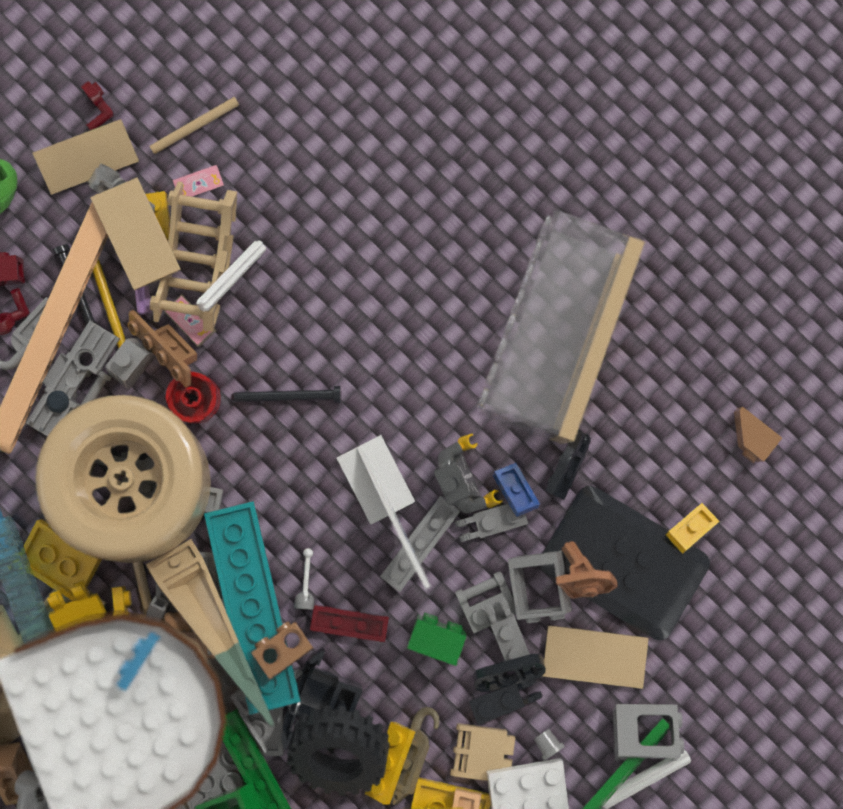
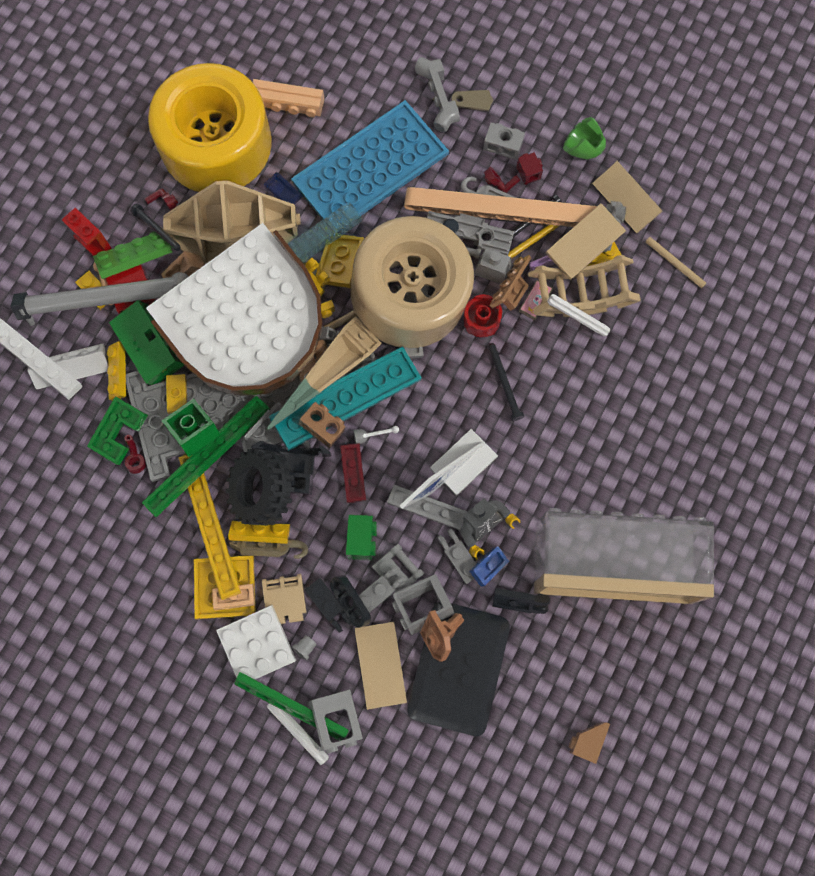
camera: 75 degrees right, 10 degrees down
dark red plate [80,81,114,130] -> none
dark azure plate [116,631,160,691] -> none
bright pink sticker [173,165,224,197] -> none
yellow plate [666,503,719,553] -> none

